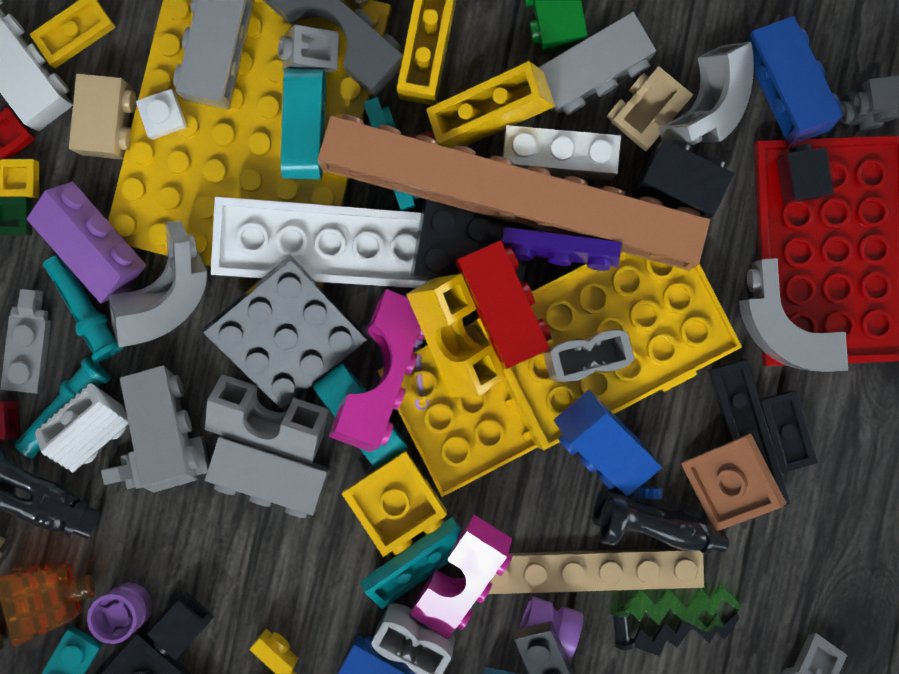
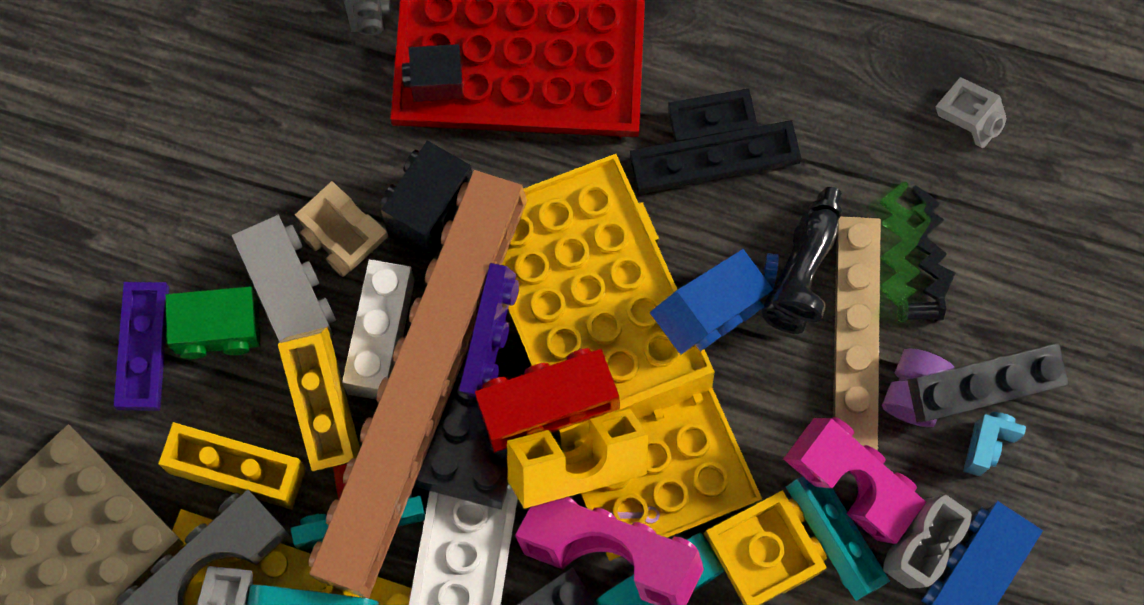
camera: 85 degrees left, 15 degrees down
light grey brick [543,330,635,382] -> none
light grey arch [659,42,754,146] -> none
nougat plate [681,433,786,532] -> none
light grey arch [739,258,848,372] -> none
blue brick [747,16,843,146] -> none

